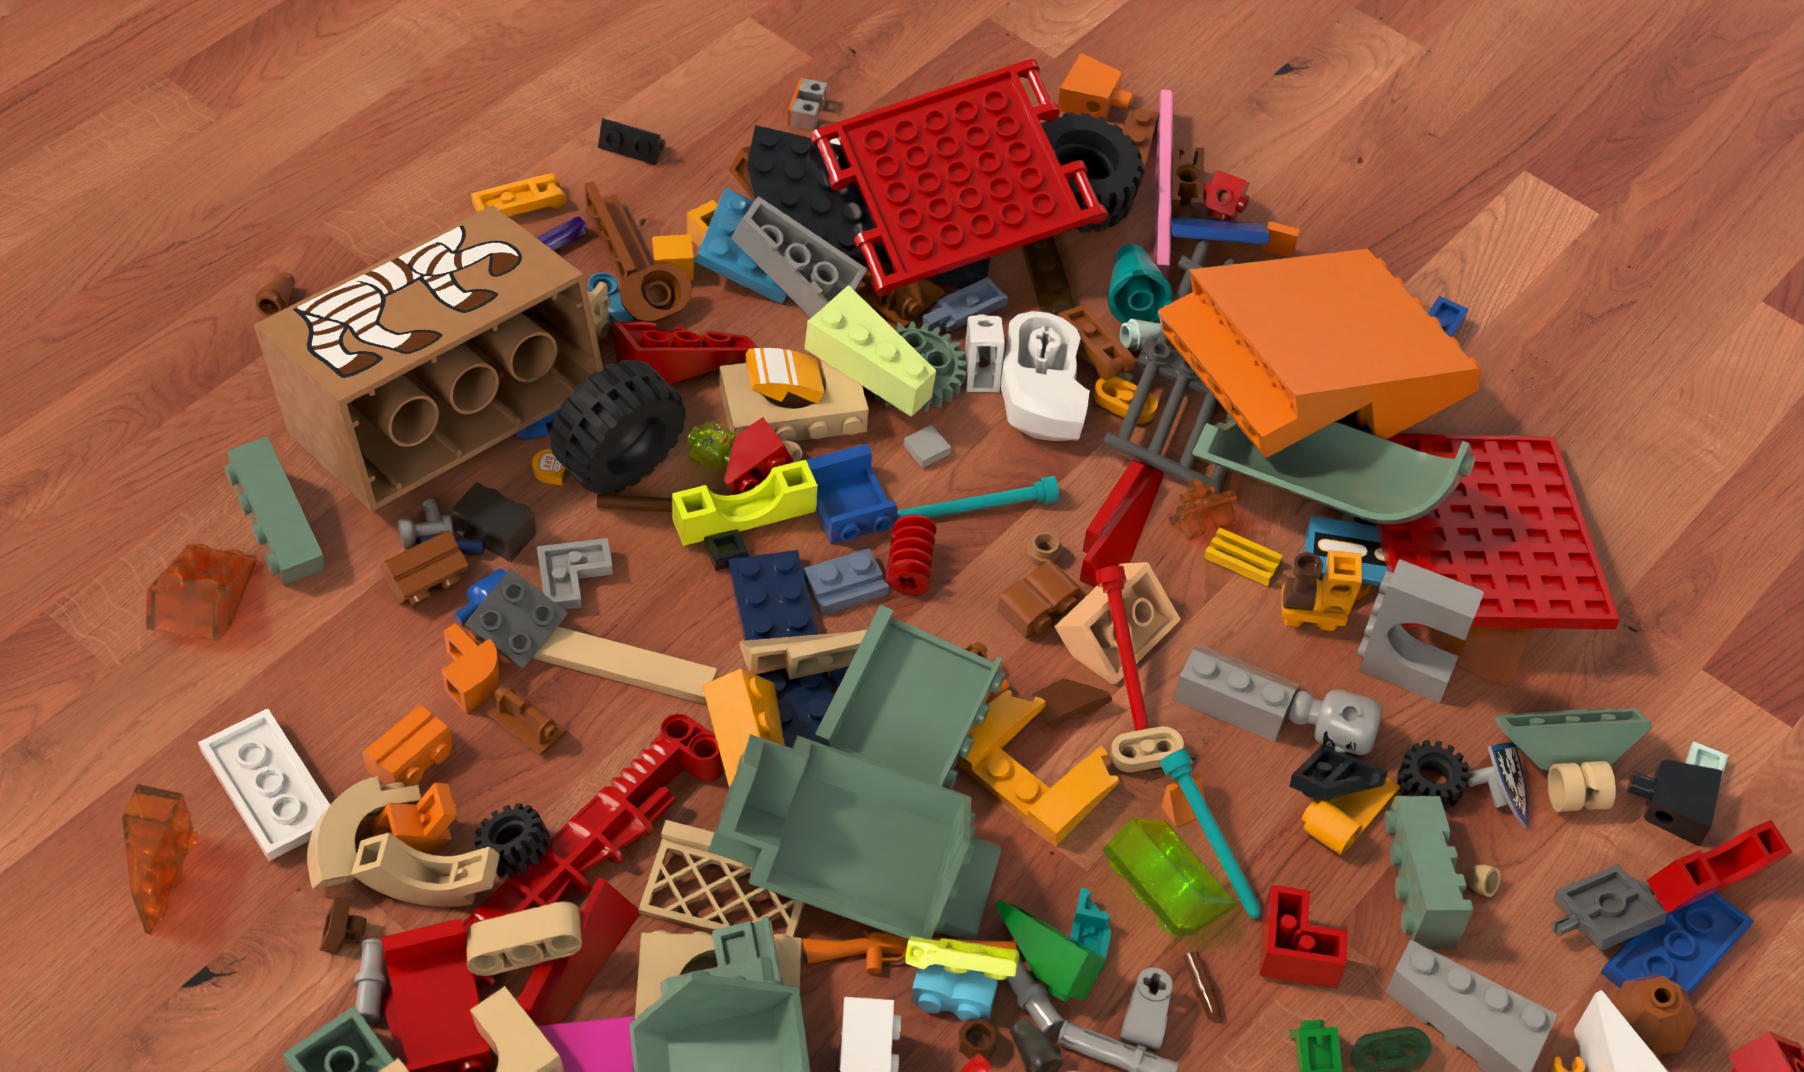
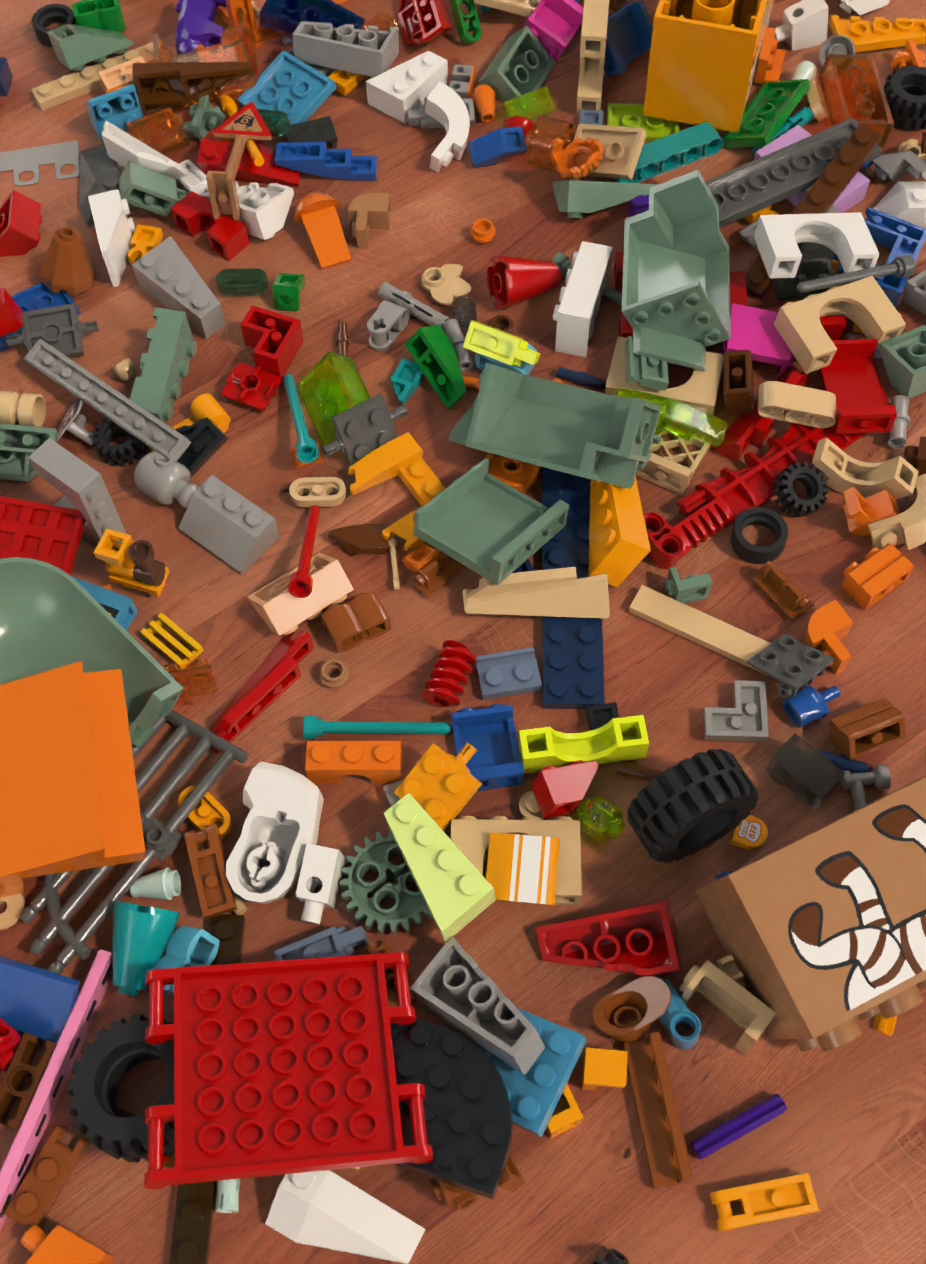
camera: 160 degrees left, 10 degrees up
none -> light grey tile [24,338,191,461]
none -> medium azure brick [154,925,220,998]
none -> red piece [221,362,281,411]
none -> orange arch [305,741,403,784]
none -> dark grey plate [322,393,409,466]
none -> tan hinge [388,537,400,591]
none -> light orange plate [394,742,482,831]
none -> dark blue piece [556,366,607,389]
none -> clear neon green slope [615,388,727,447]
none -> sand green bracket [664,566,713,604]
none -> reddish brown brick [723,350,754,415]
none -> black tyre [730,507,788,564]

